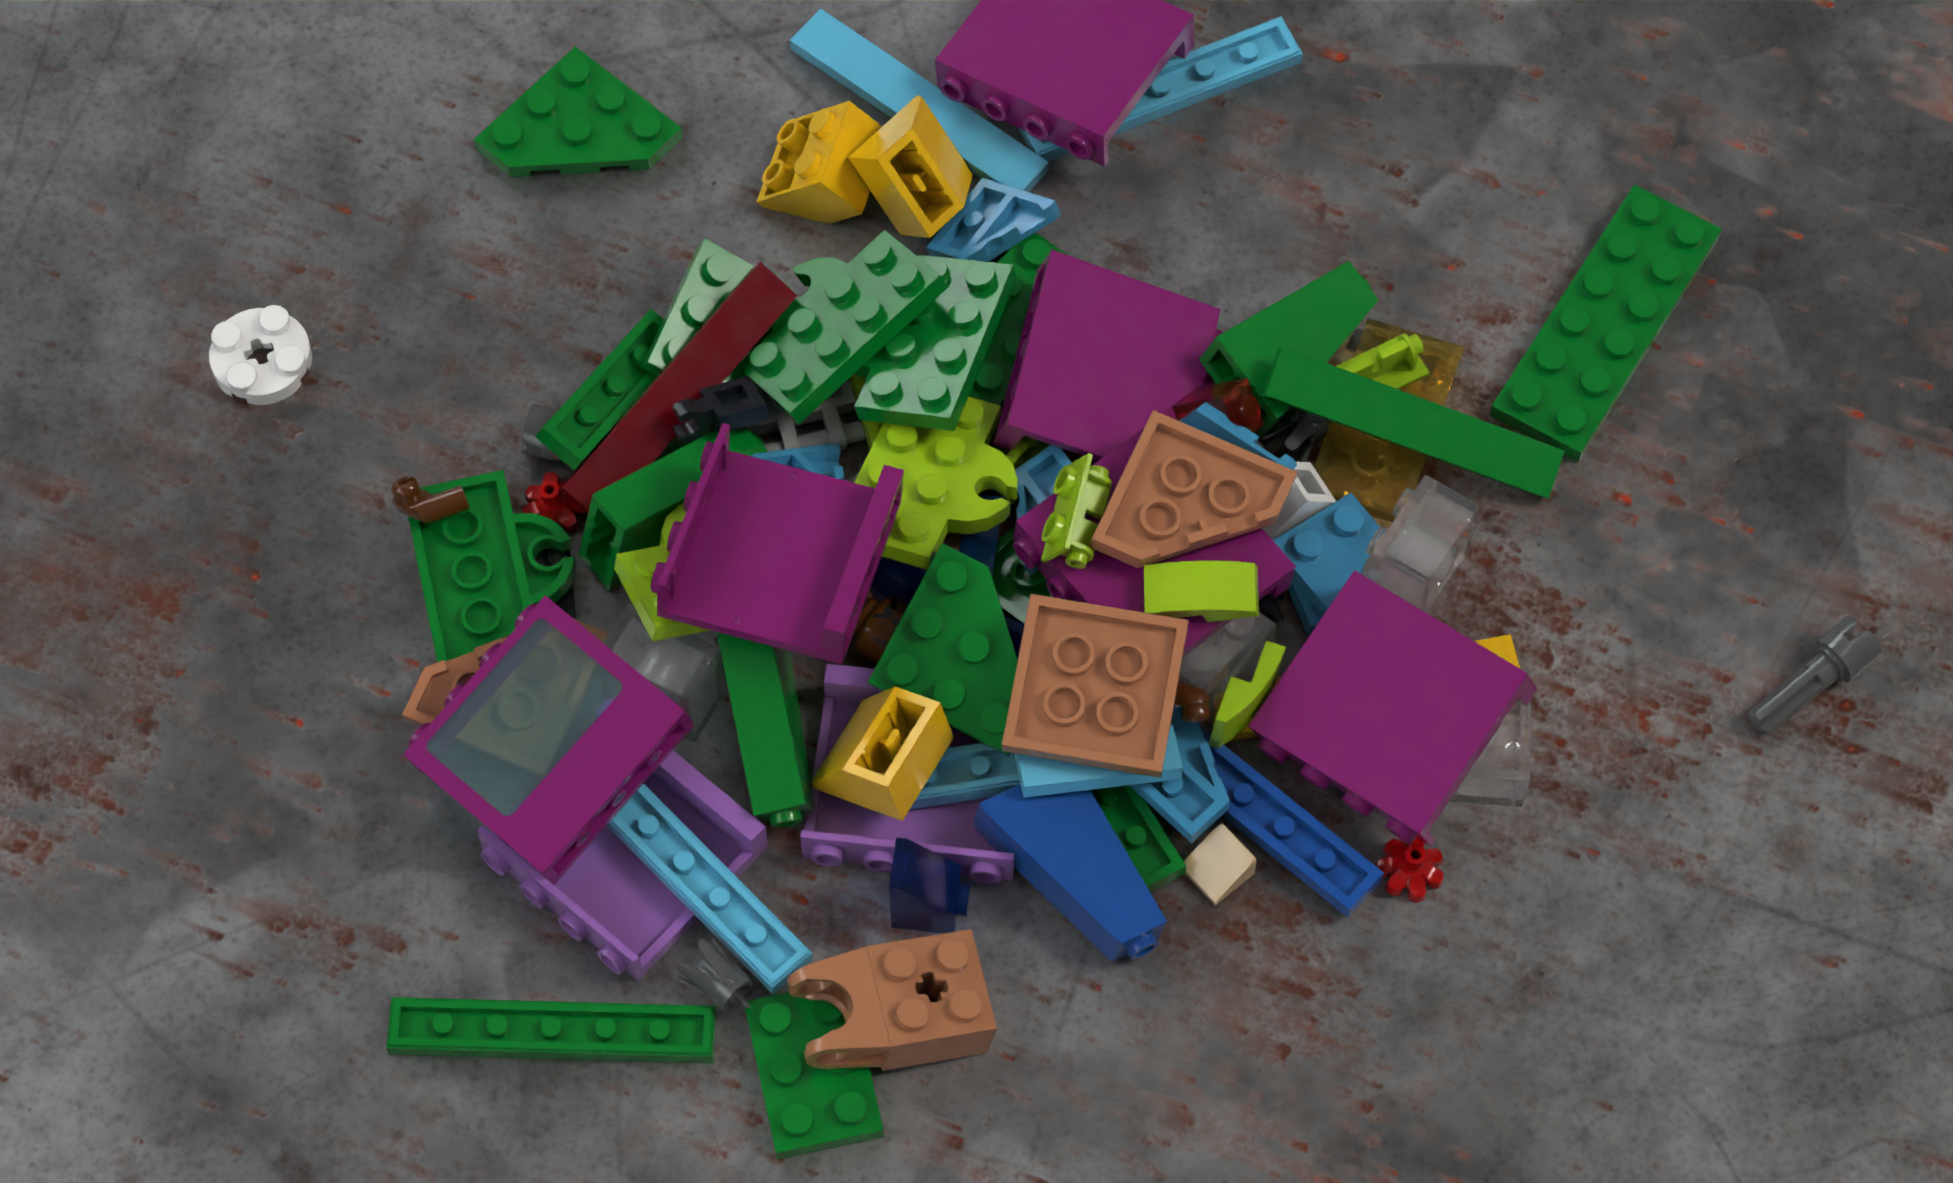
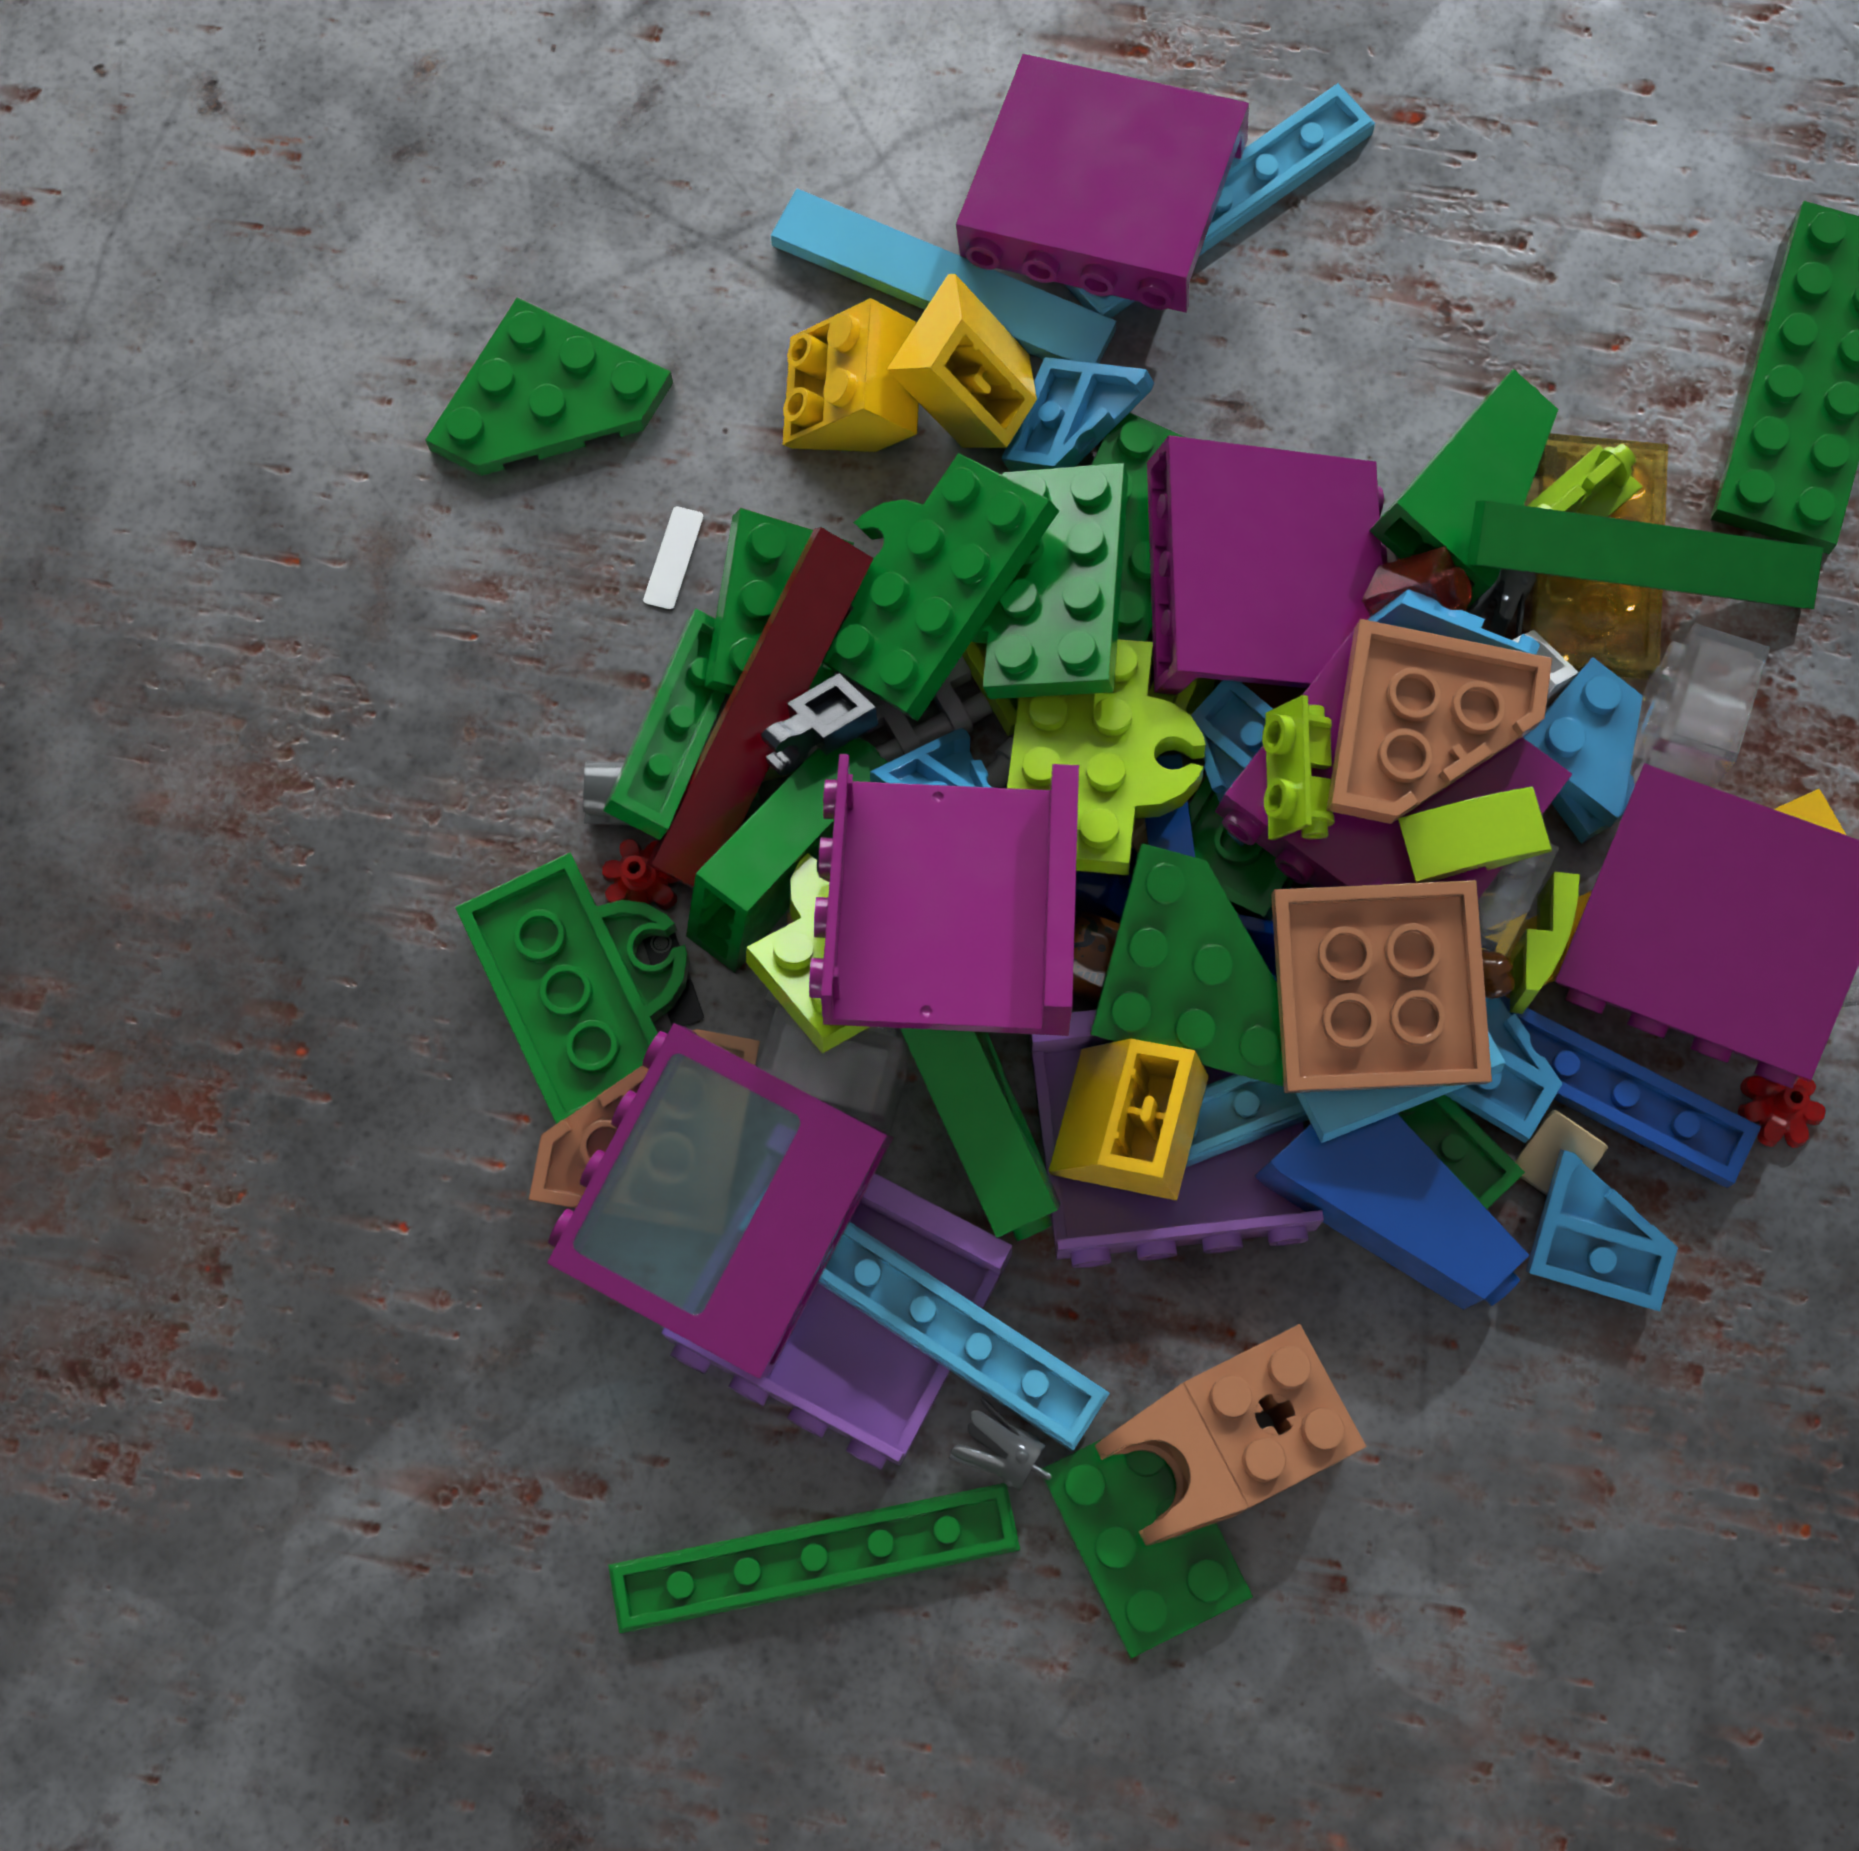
camera: 10 degrees left, 10 degrees up
white plate [209,305,312,405] -> none
reddish brown arm [391,476,469,523] -> none
clear blue slope [889,837,971,933] -> none
none -> white sticker [643,506,703,609]
none -> dark azure wing [1526,1149,1678,1312]

